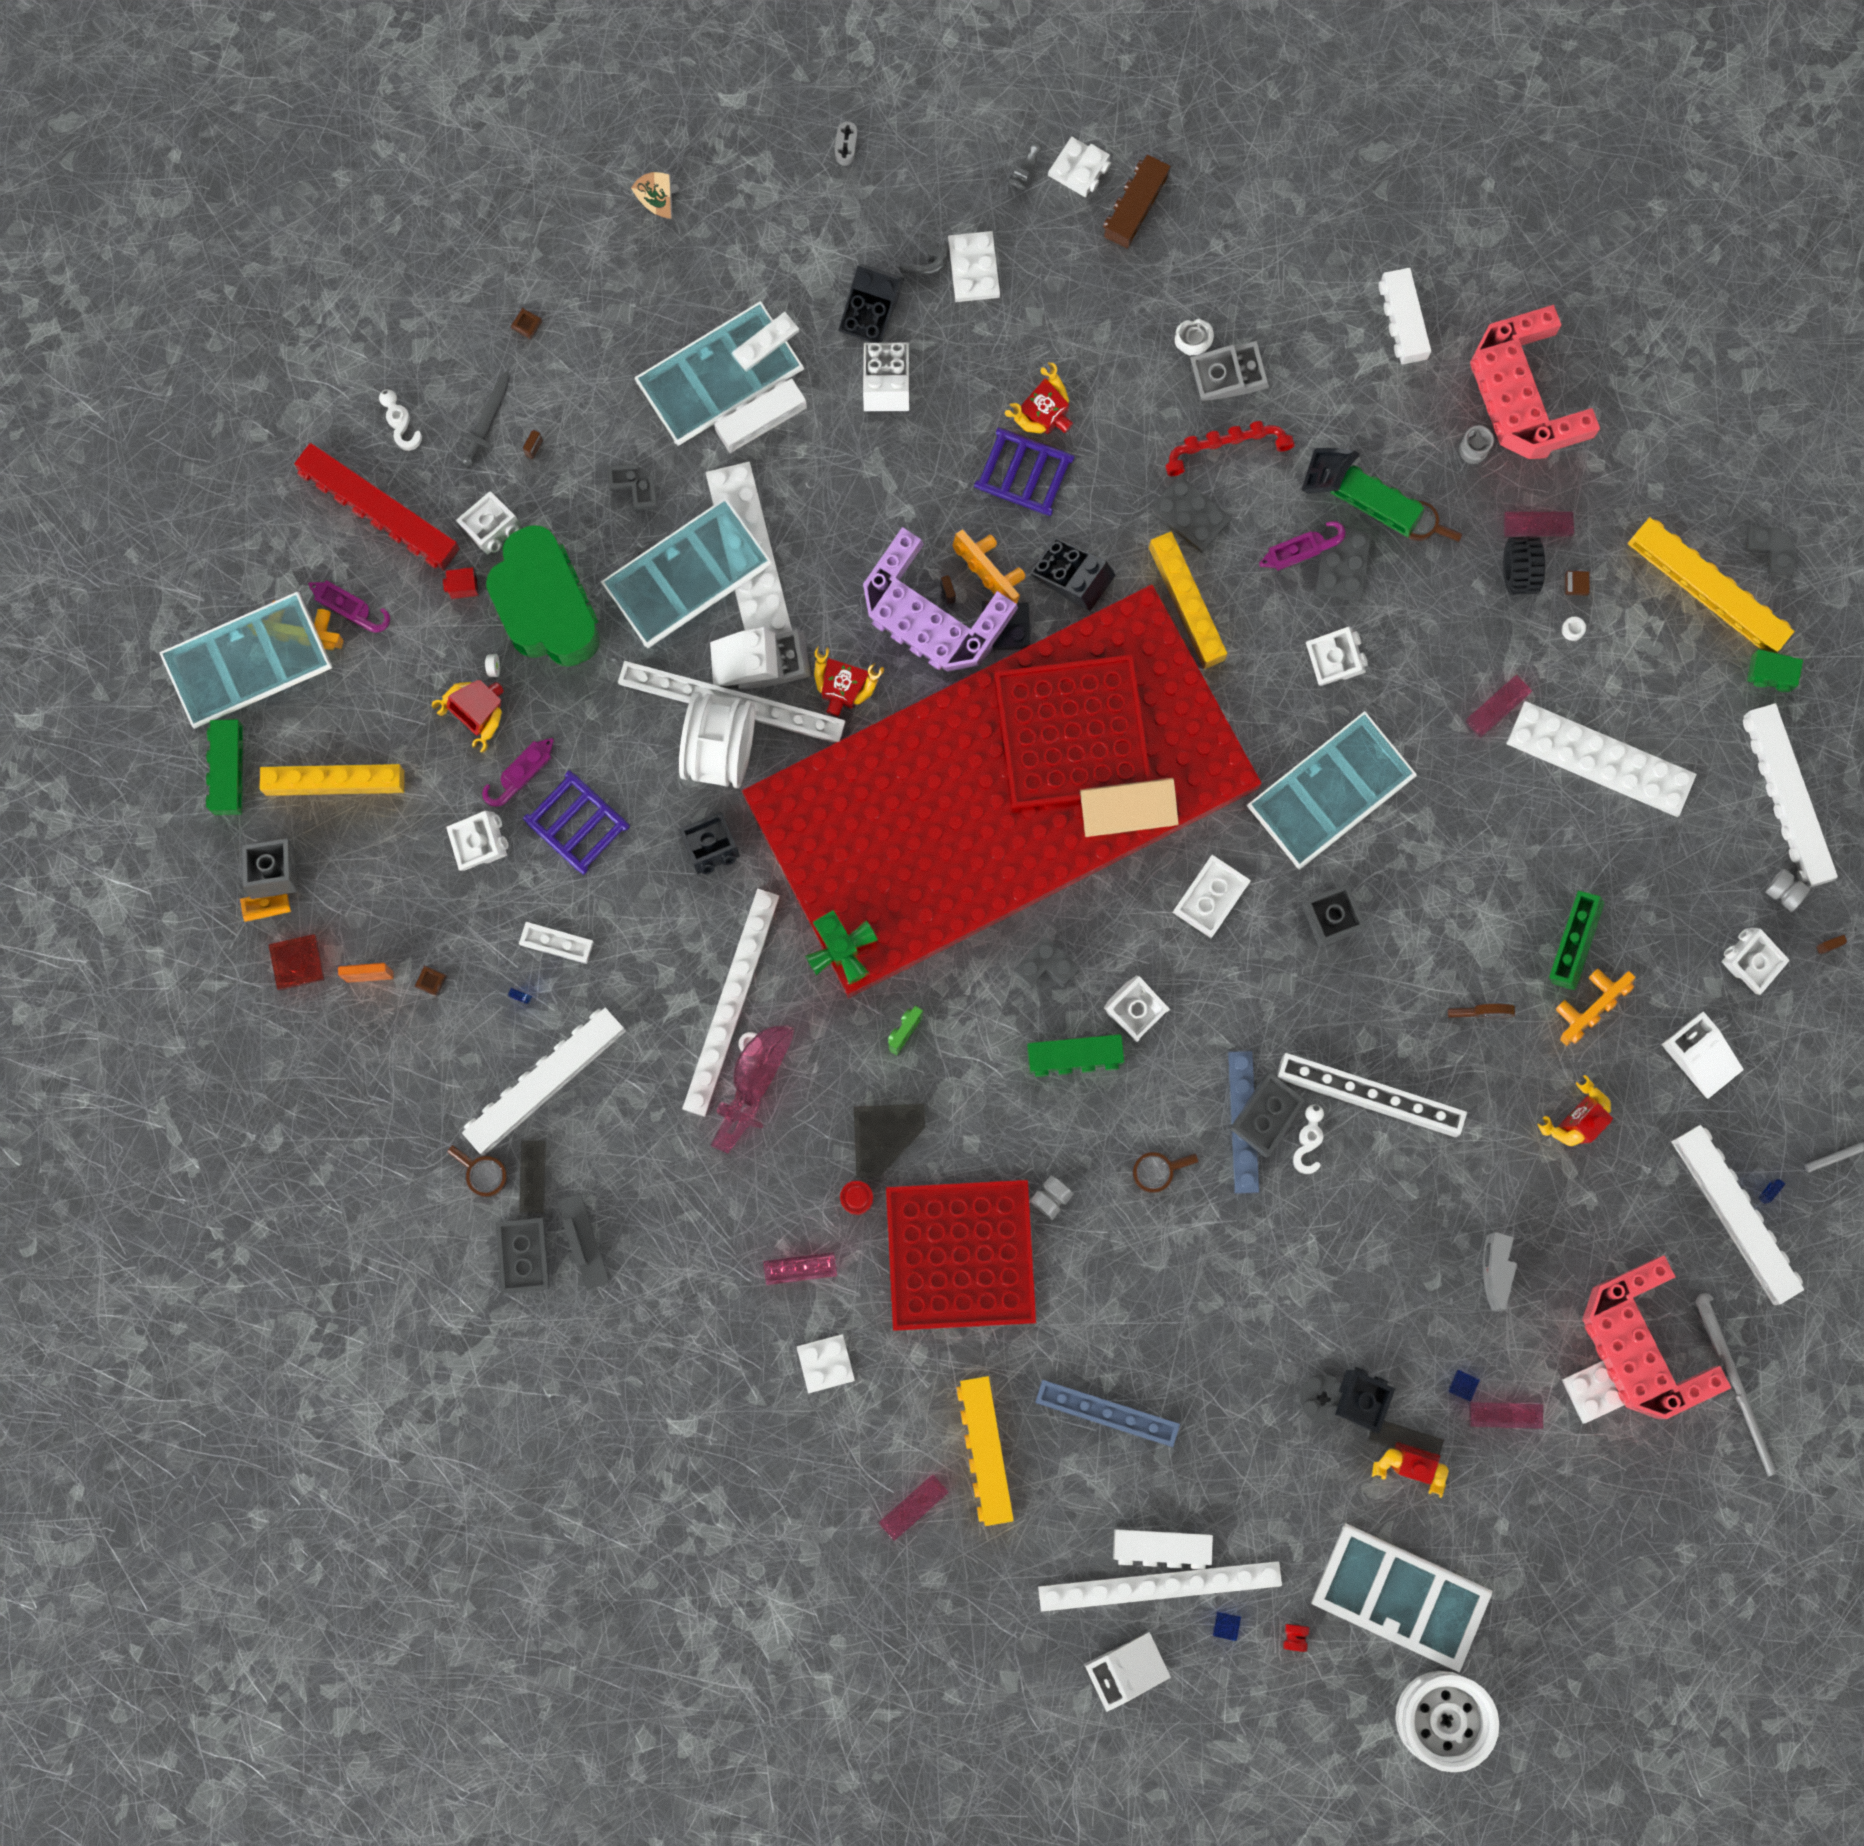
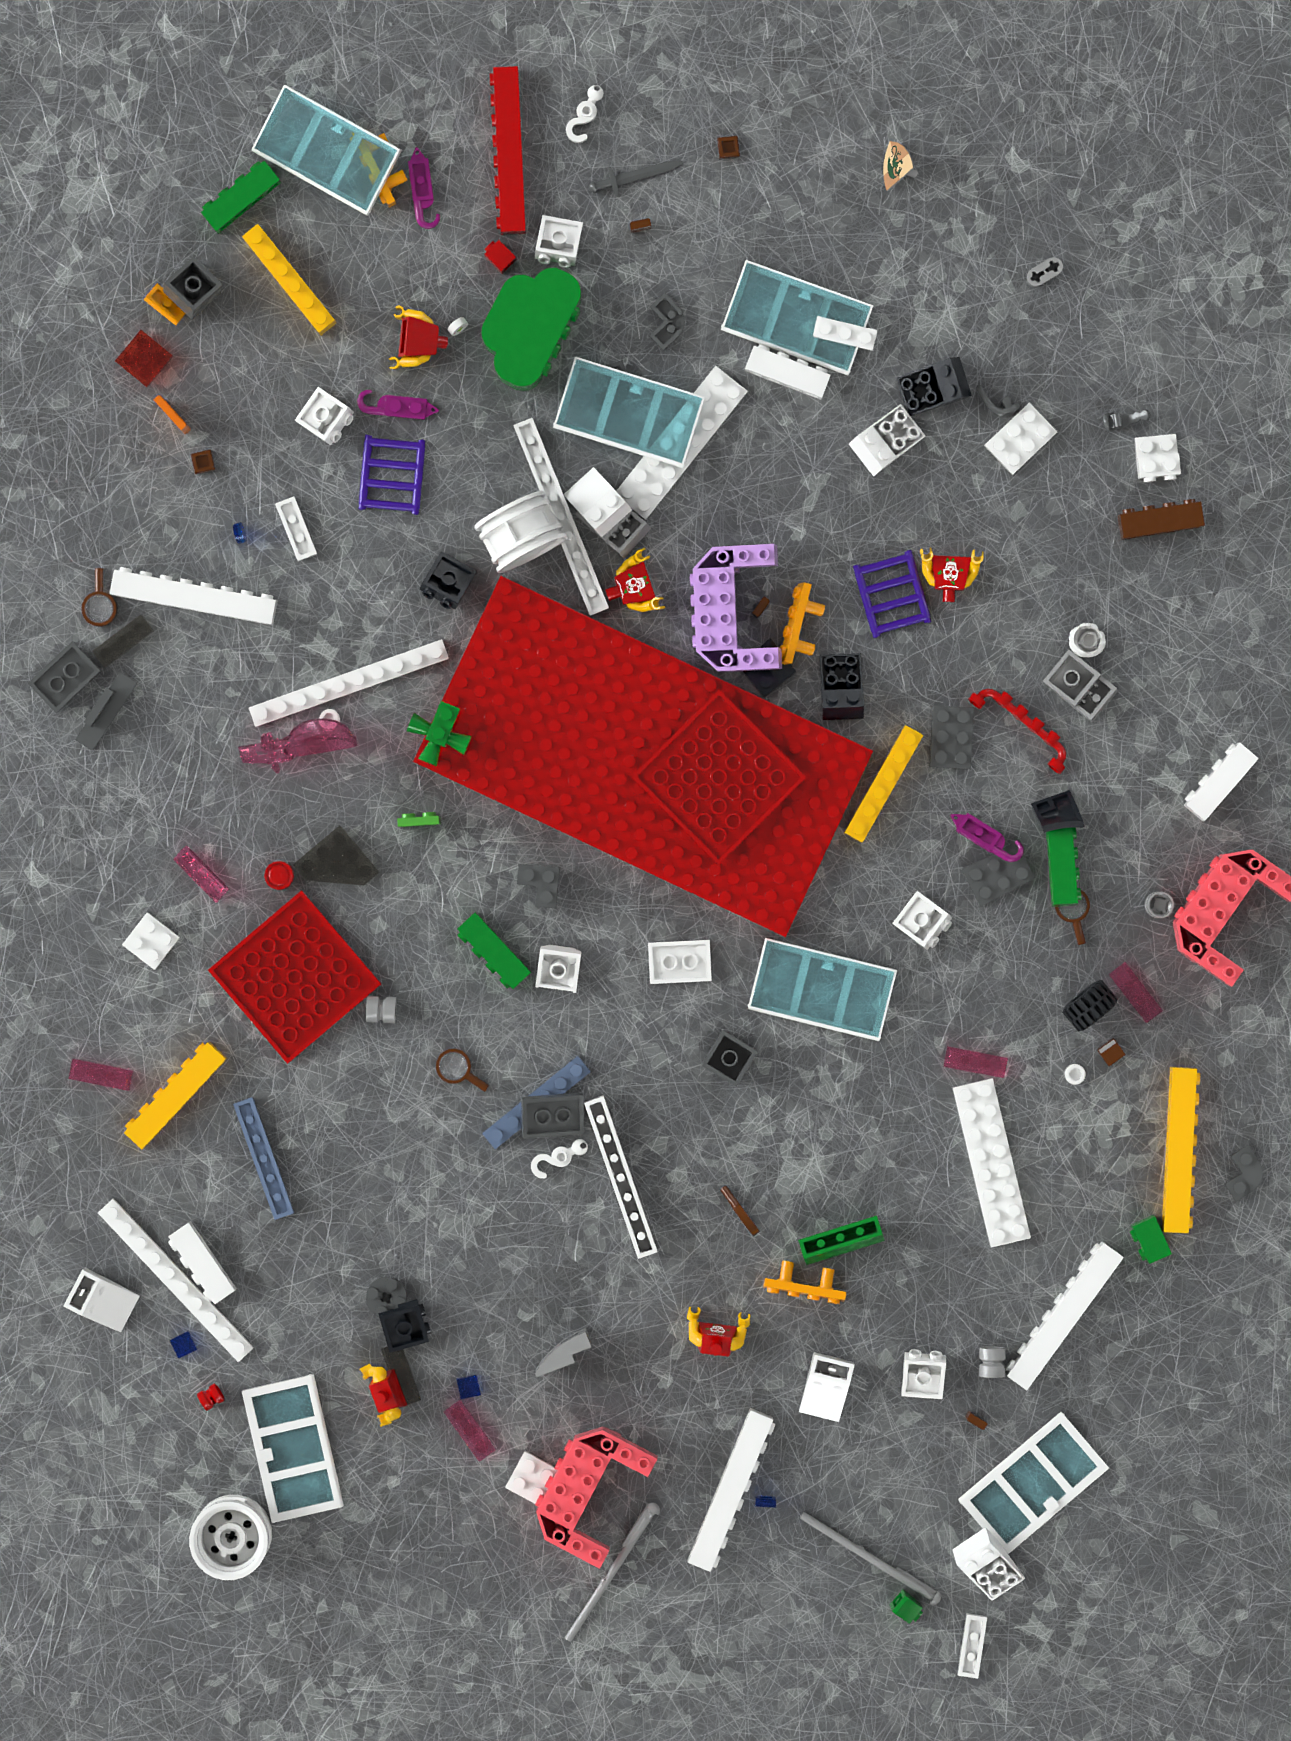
camera: 55 degrees right, 10 degrees up
tan tile [1080,778,1179,837] -> none

